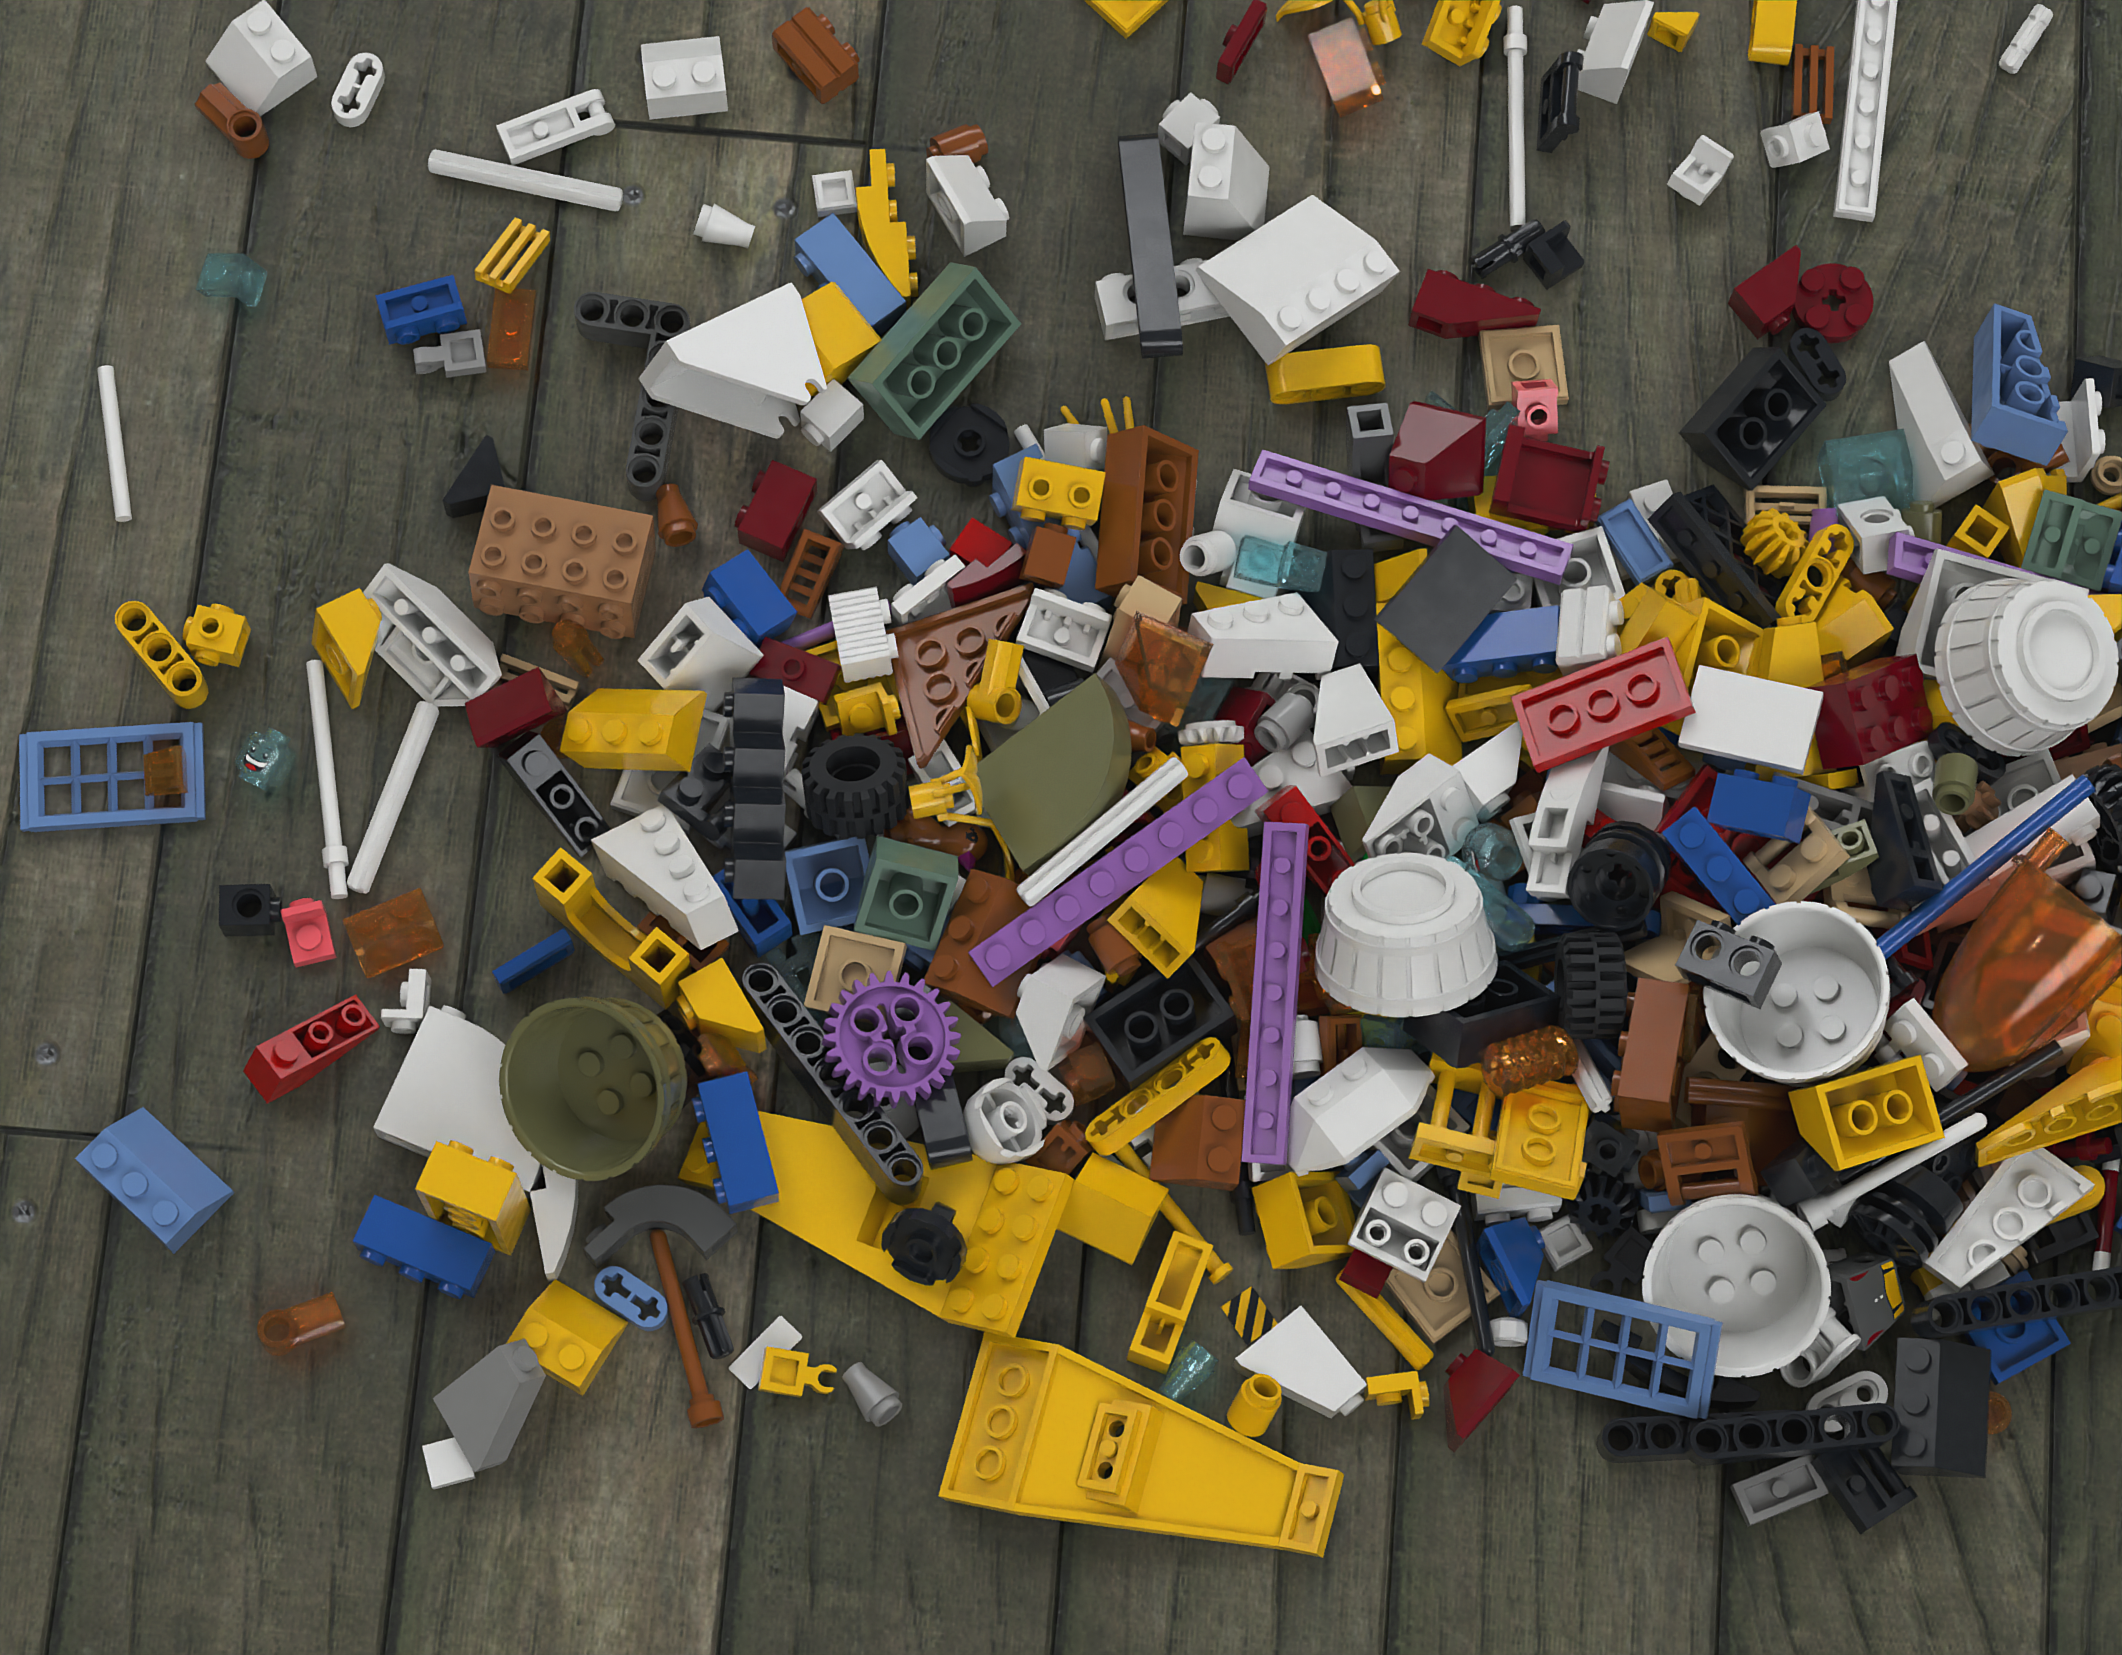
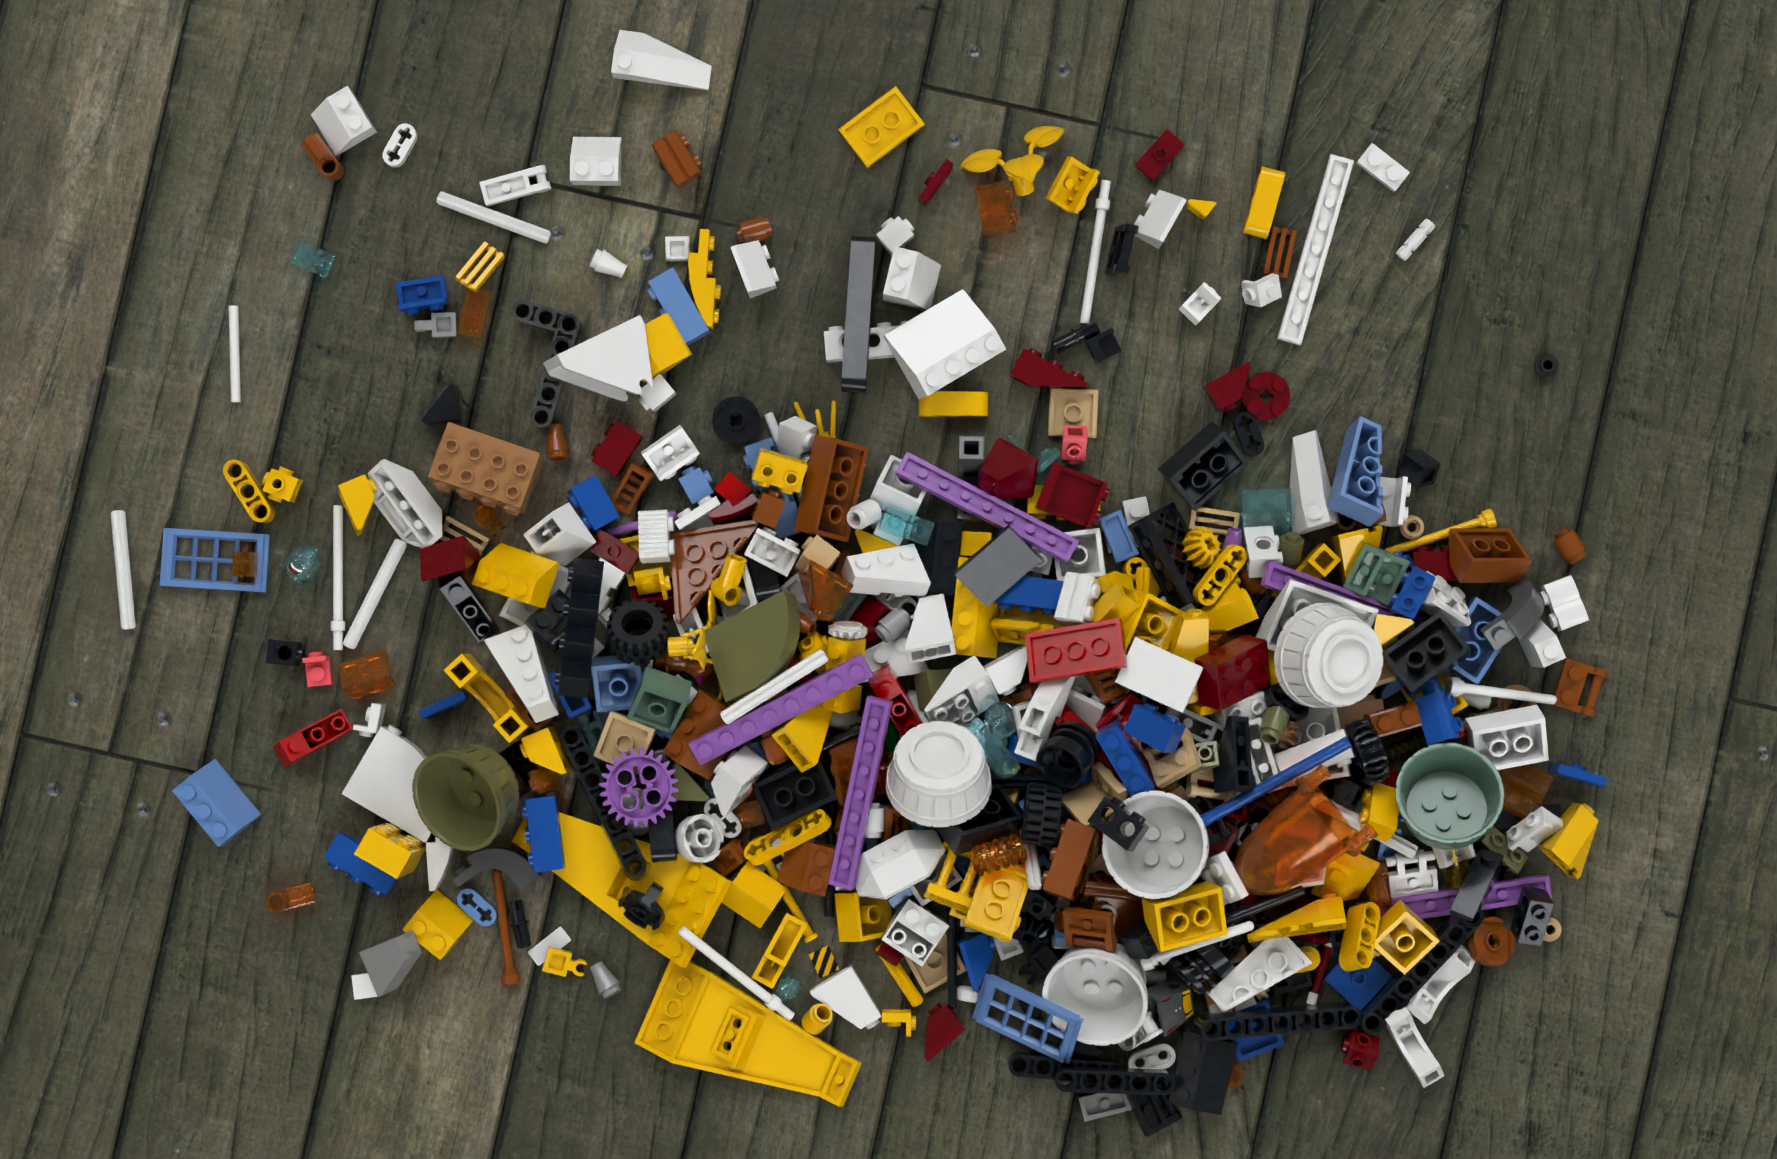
camera: 15 degrees right, 15 degrees up
sand green brick [847,262,1021,440] -> none
none -> white bar [678,926,795,1021]

